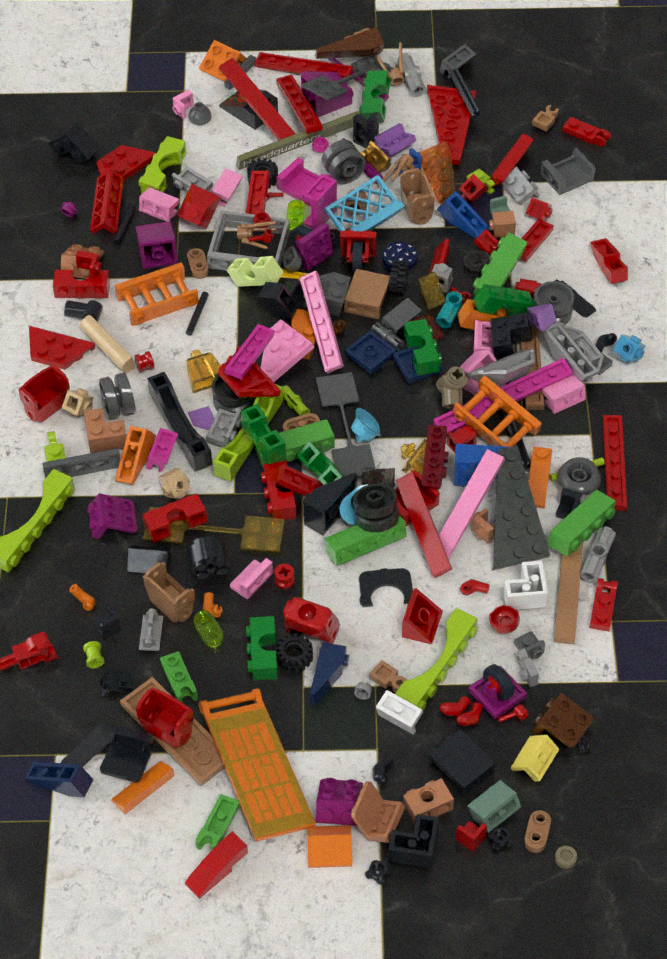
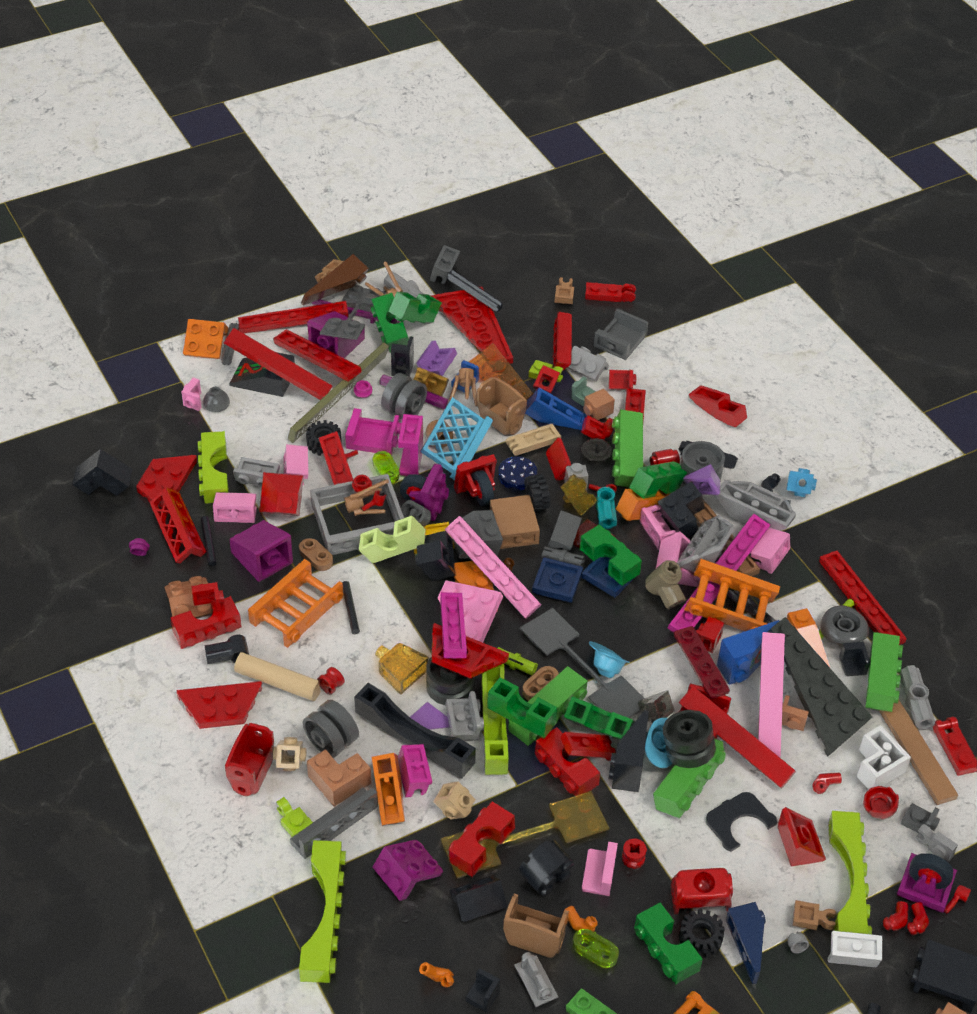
camera: 30 degrees left, 5 degrees down
clear yellow hips [400,439,426,474] -> none
none -> green arch [388,292,442,323]
none -> tan hinge [505,424,561,456]

